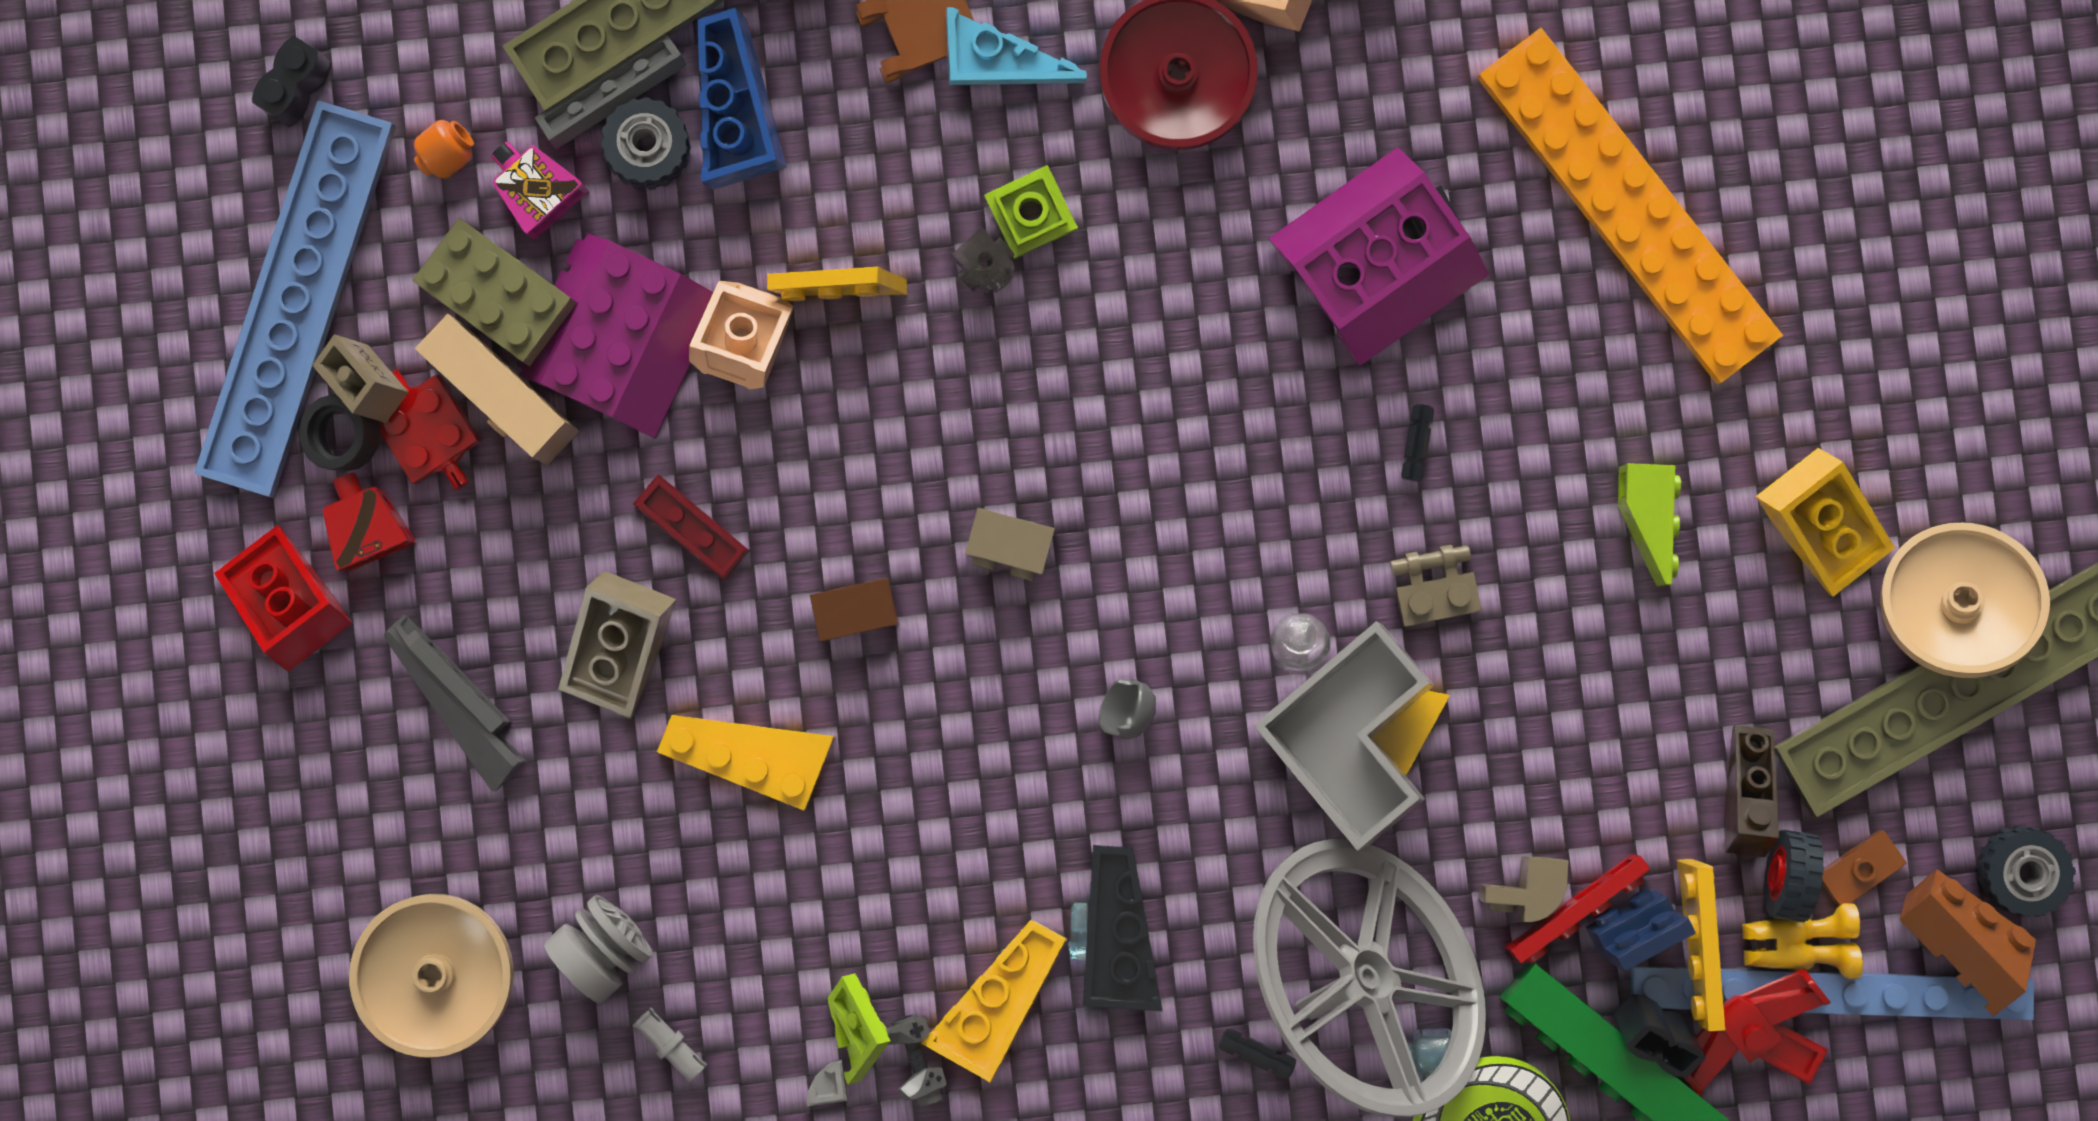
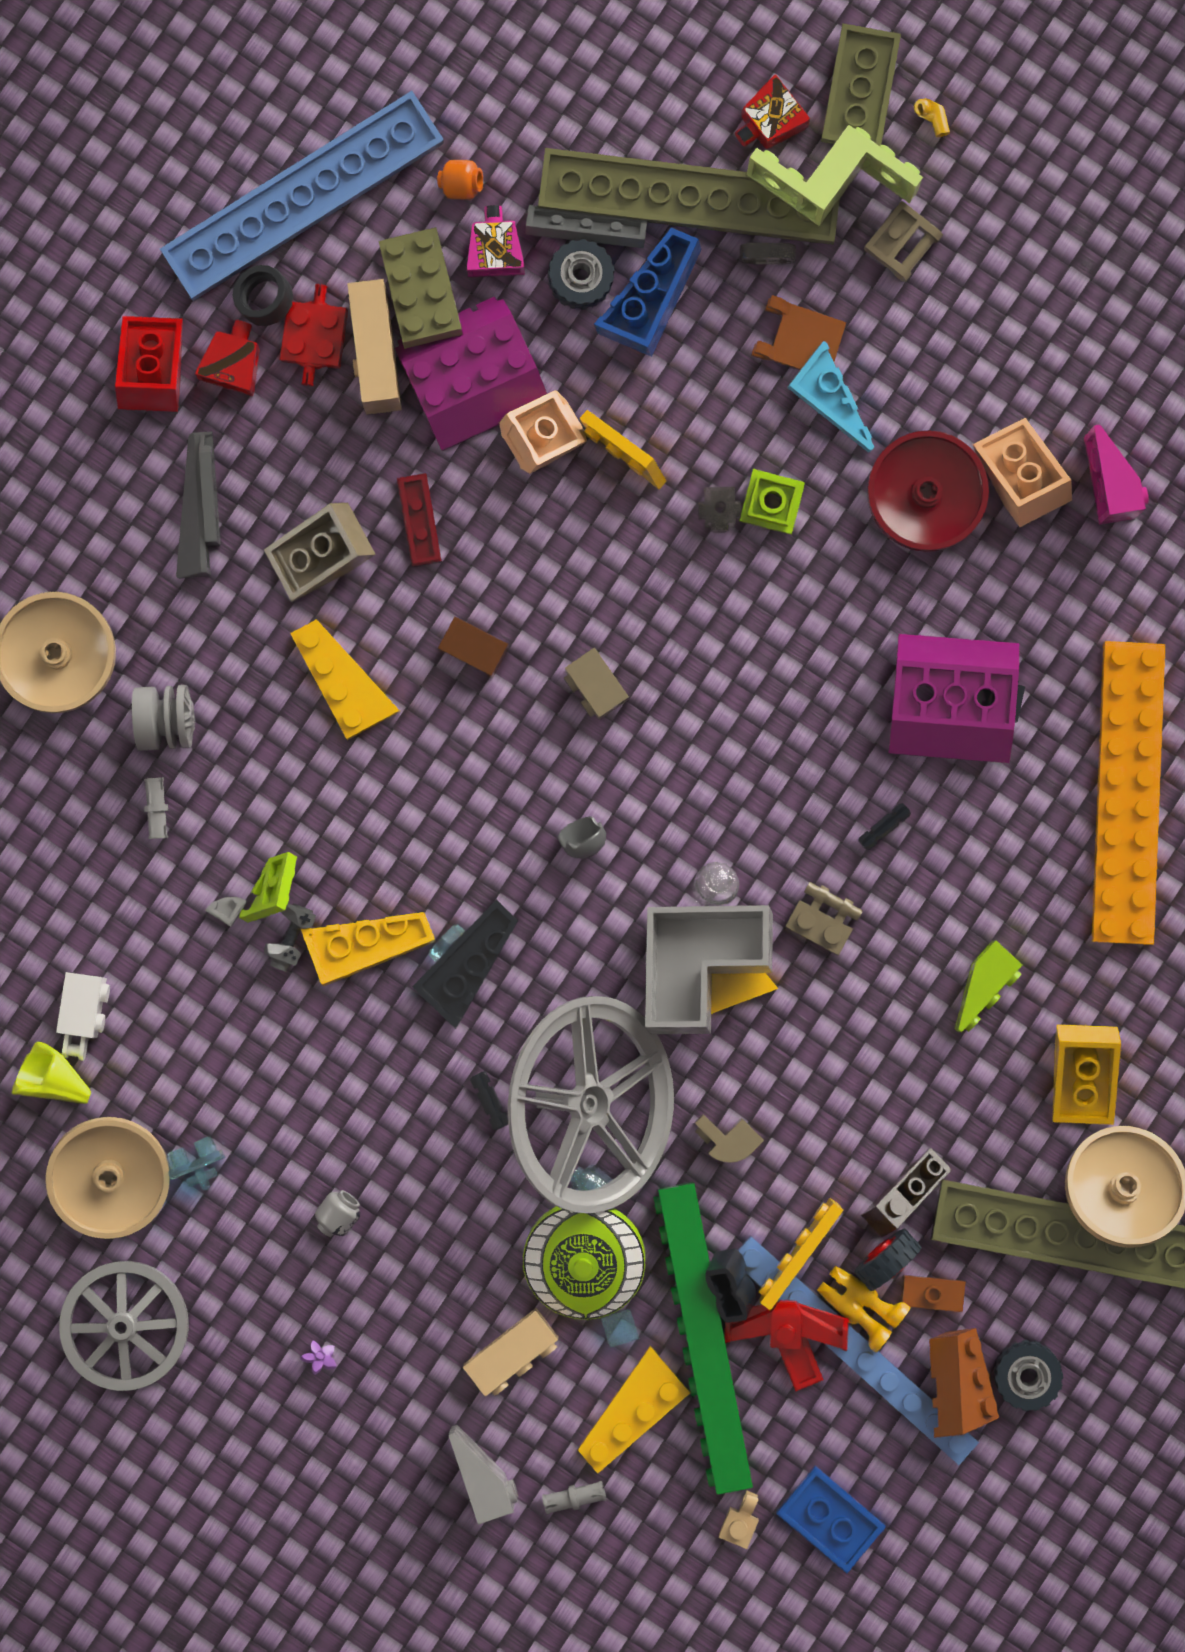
camera: 40 degrees right, 0 degrees up
black brick [252,36,331,127] -> none
dark tan brick [312,334,408,423] -> none
red plate [1505,854,1650,964] -> none
dark blue plate [1586,890,1696,972] -> none

